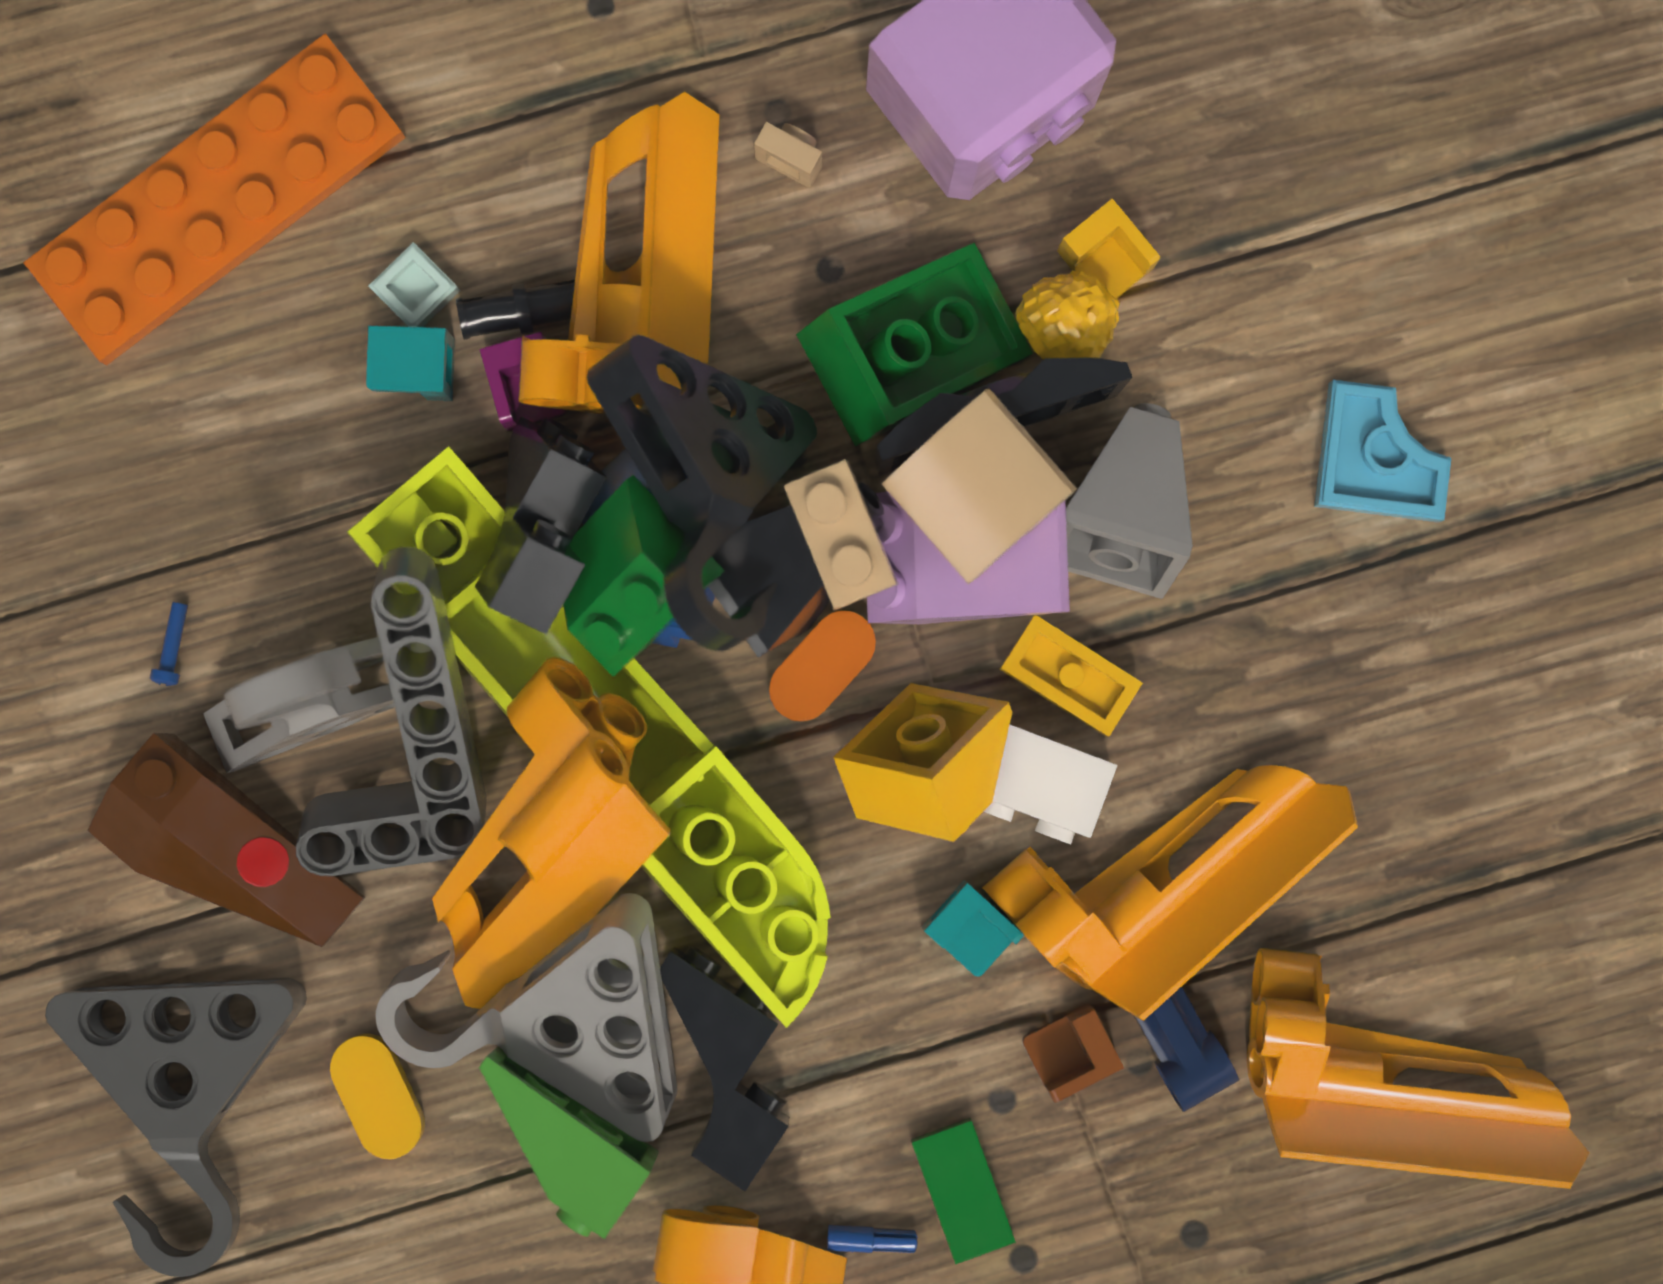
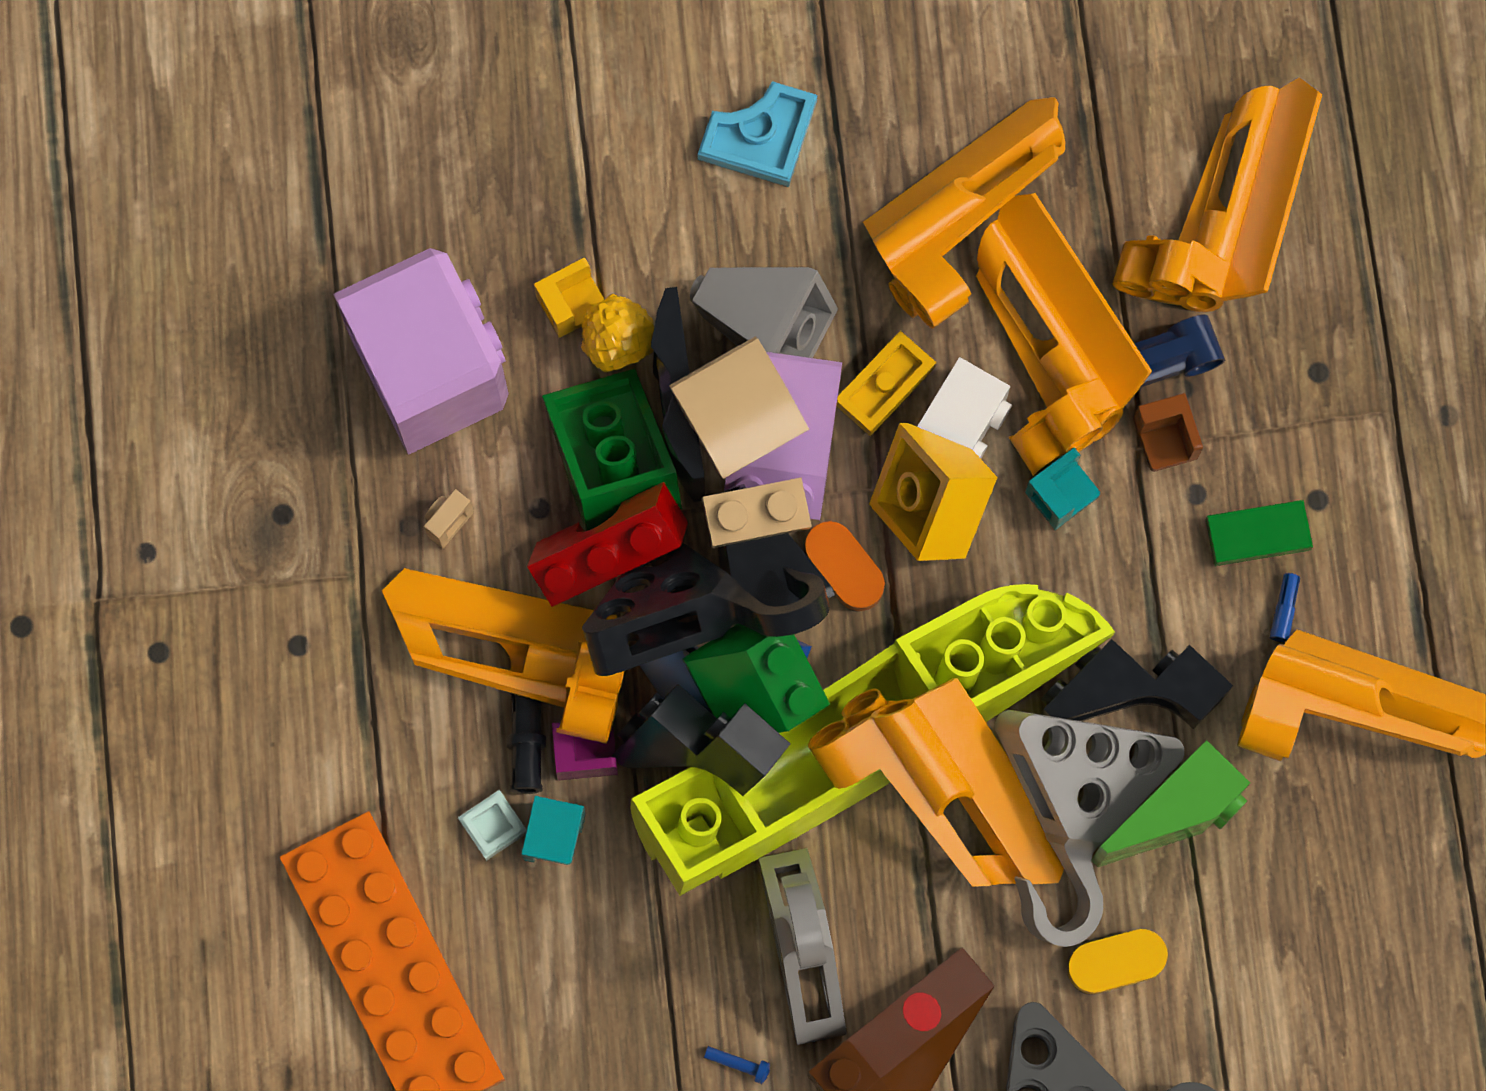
camera: 75 degrees left, 10 degrees down
dark grey beam [296,547,487,876] -> none
none -> red arch [527,482,688,607]
none -> light orange panel [863,97,1066,329]

